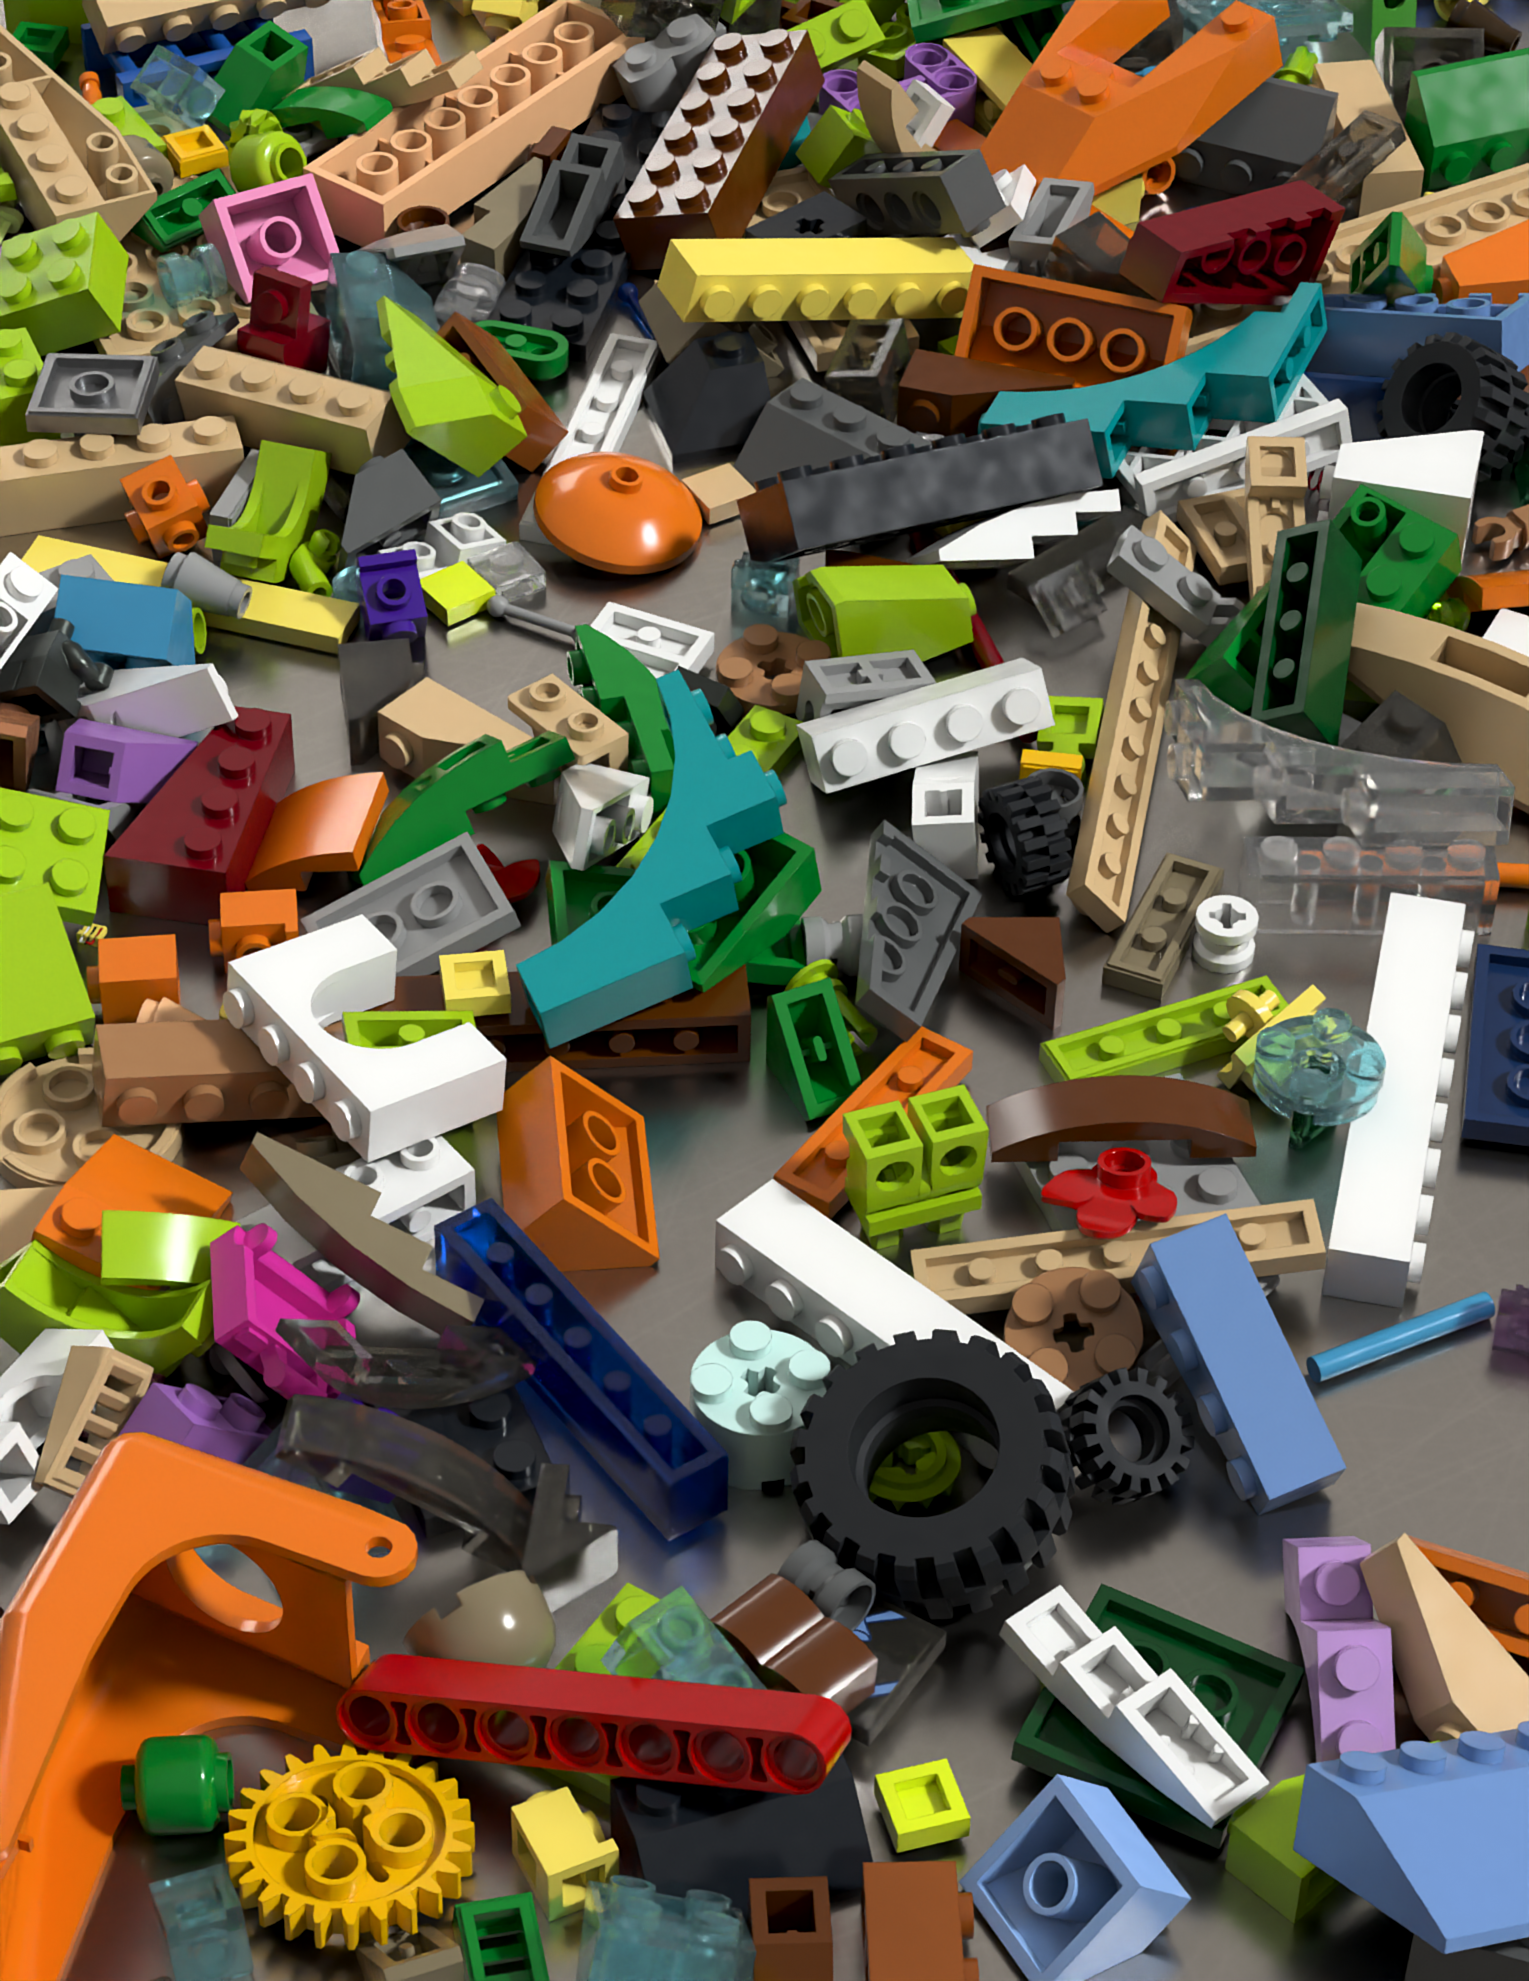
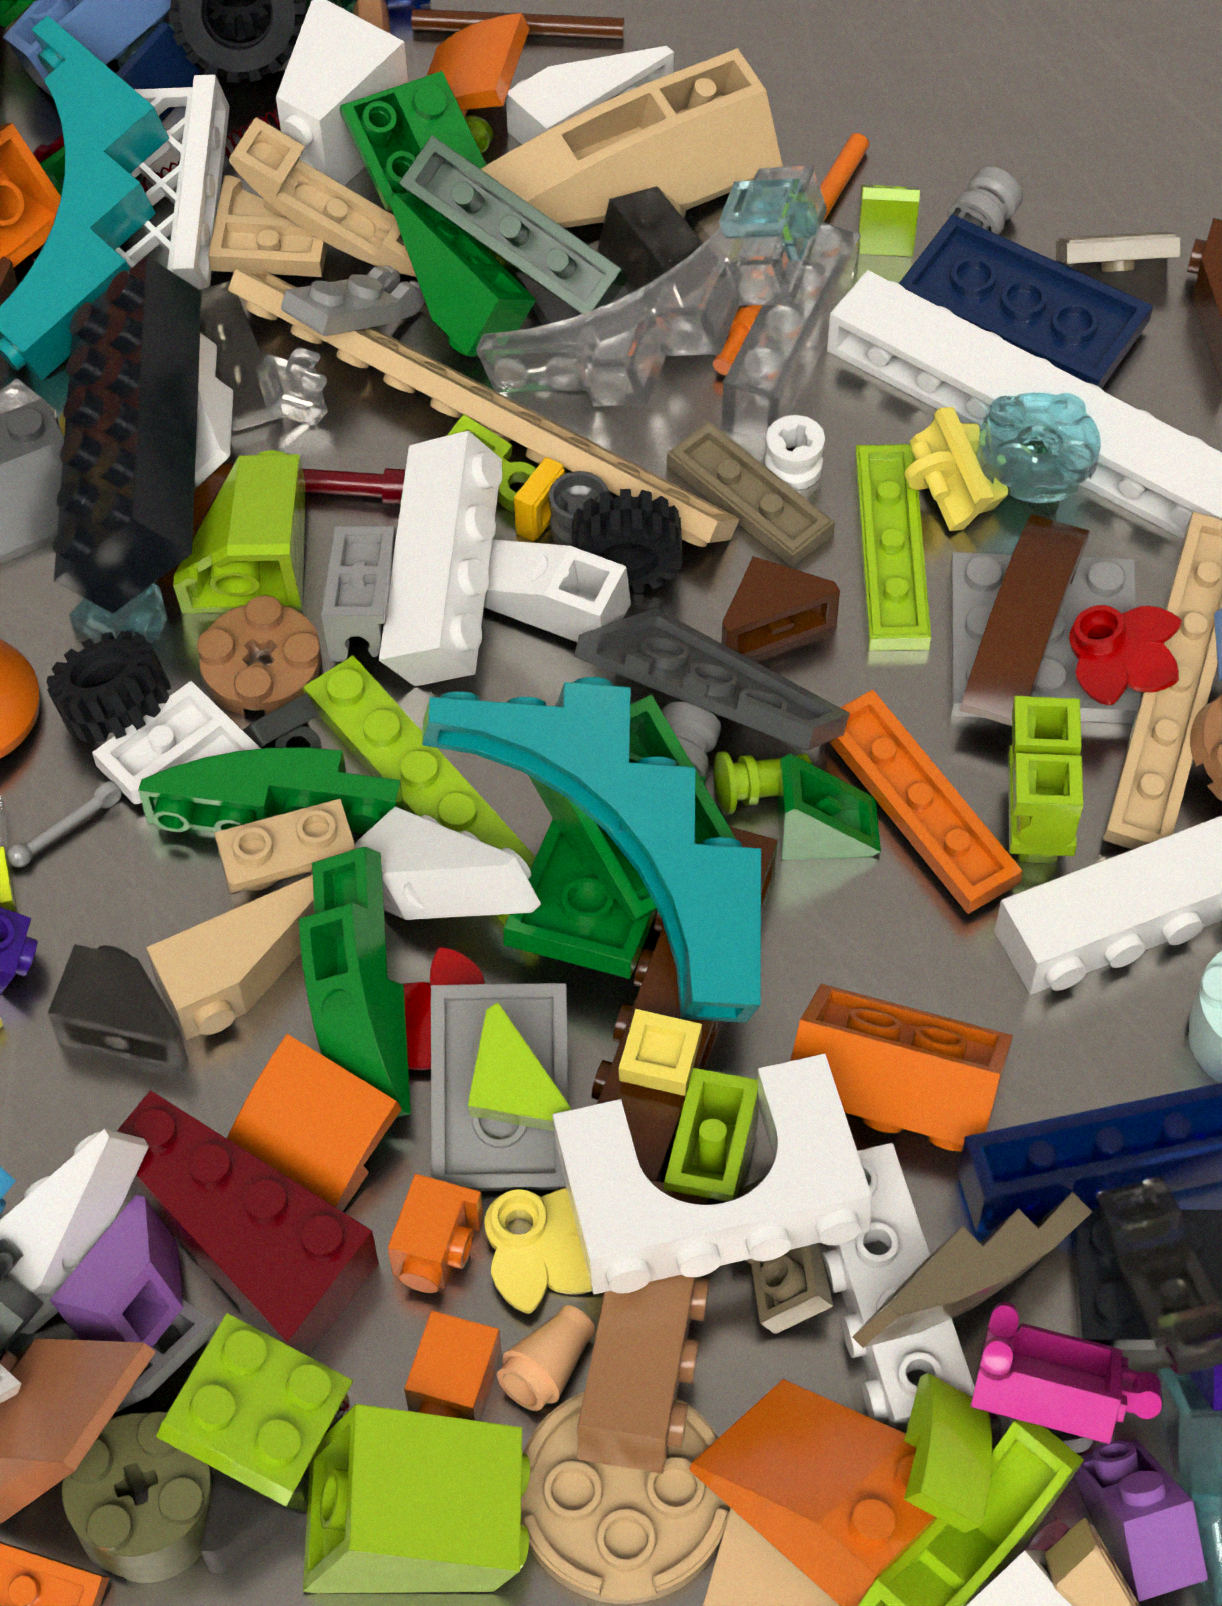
camera: 65 degrees left, 15 degrees up
none -> black tyre [46,631,171,742]
none -> lime slope [467,1002,572,1132]
none -> clear light blue bracket [719,178,818,261]

